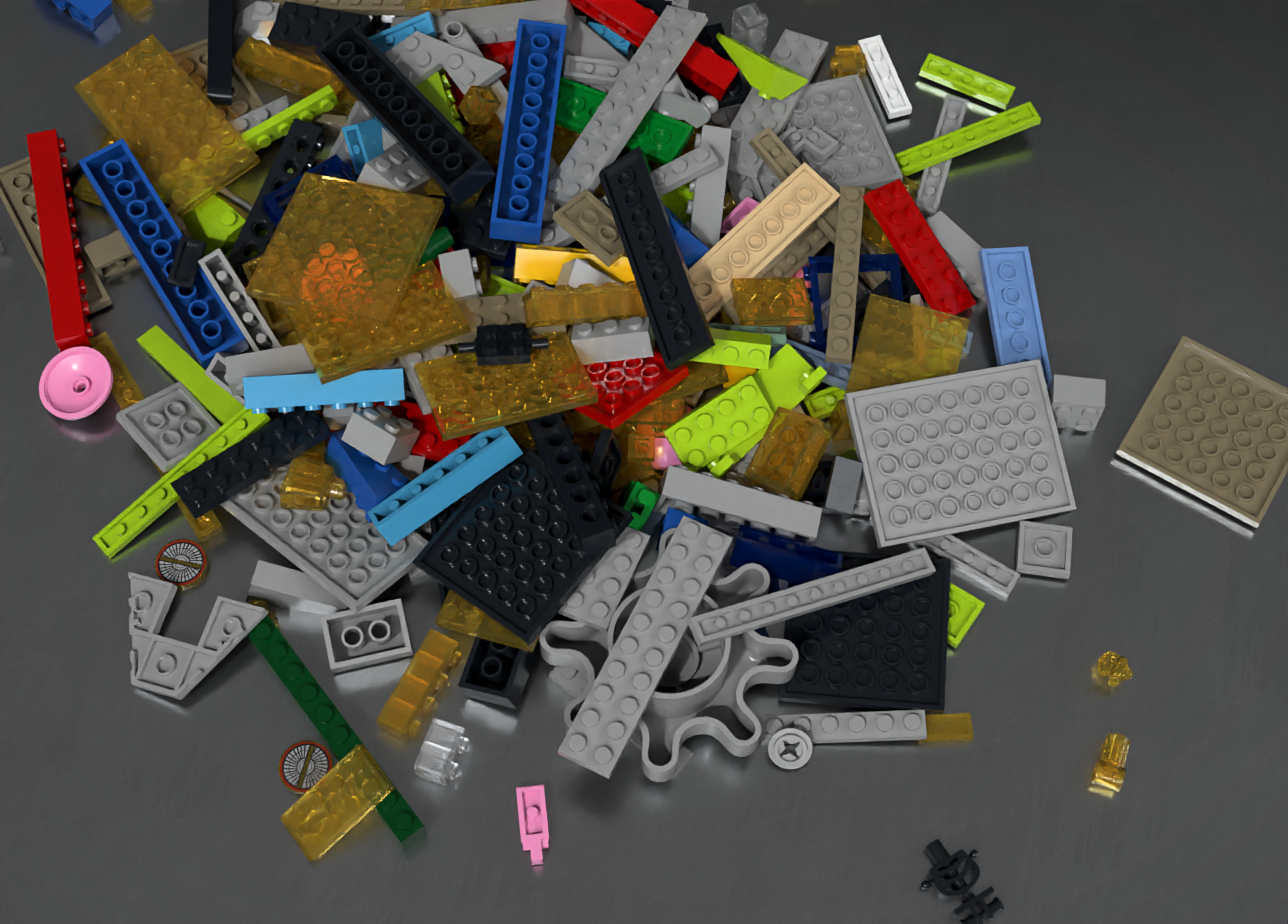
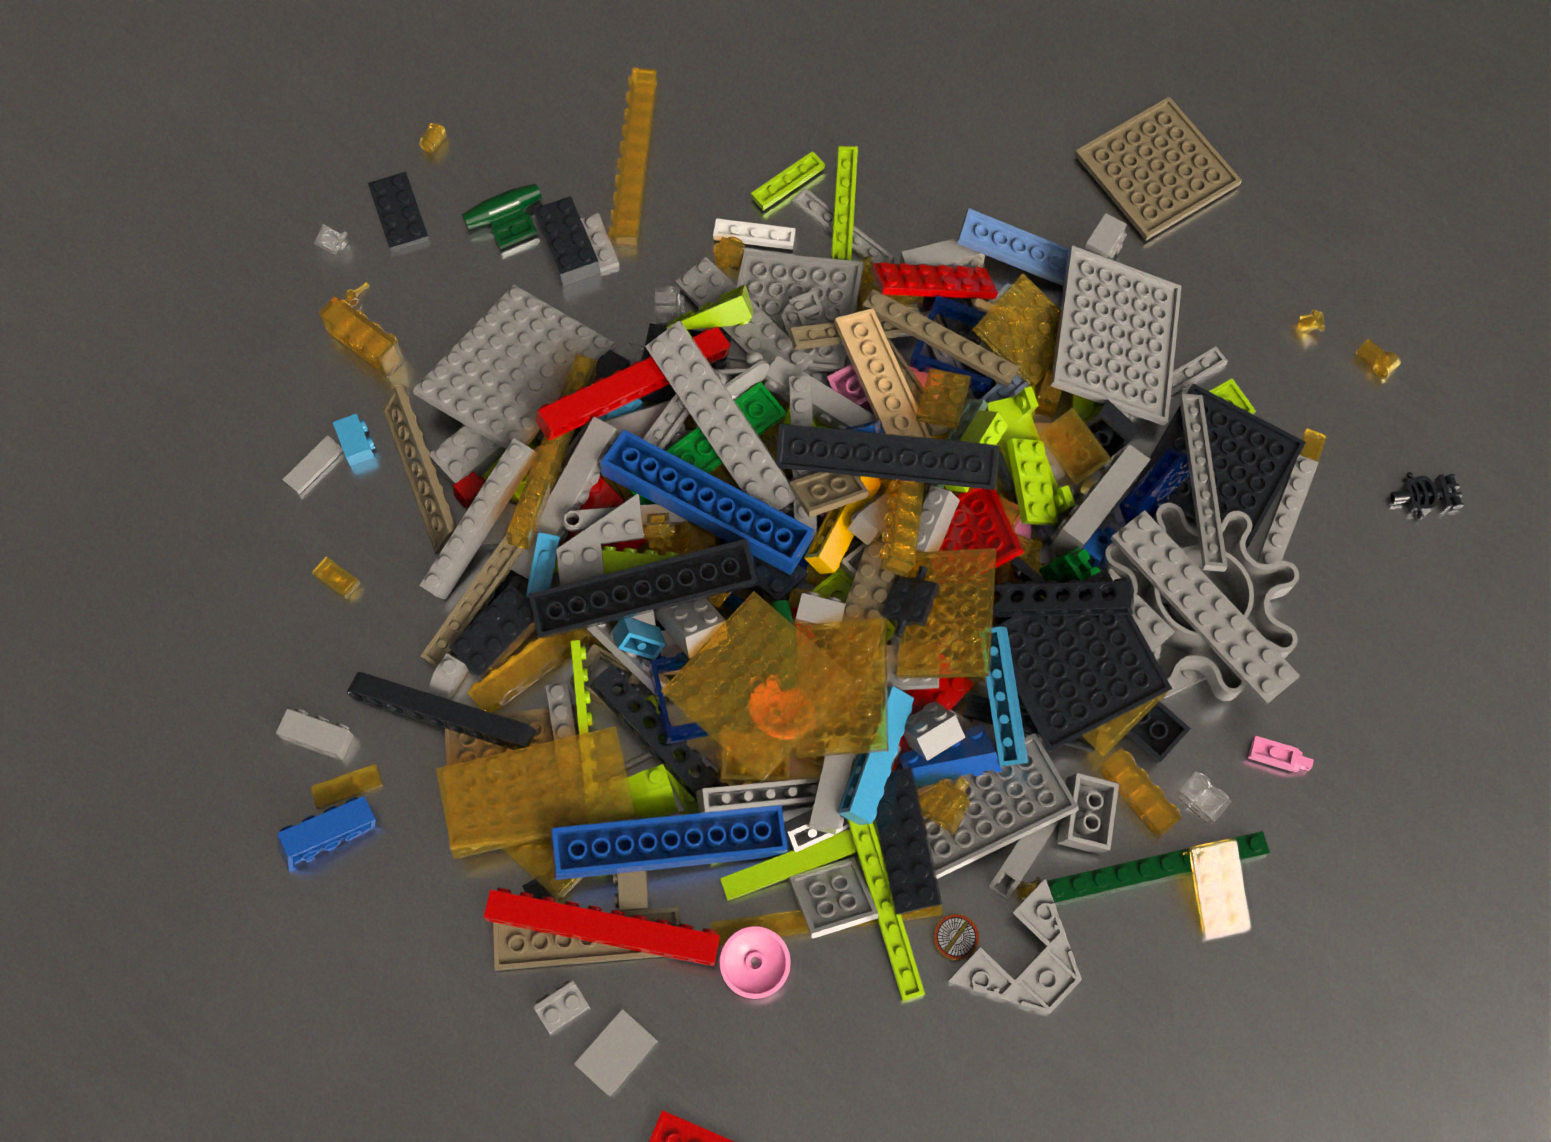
camera: 65 degrees left, 5 degrees up
black tile [167,236,207,291] -> none
tile [278,740,335,796] -> none
light grey gear [768,726,812,769] -> none
light grey plate [1015,520,1073,579] -> none

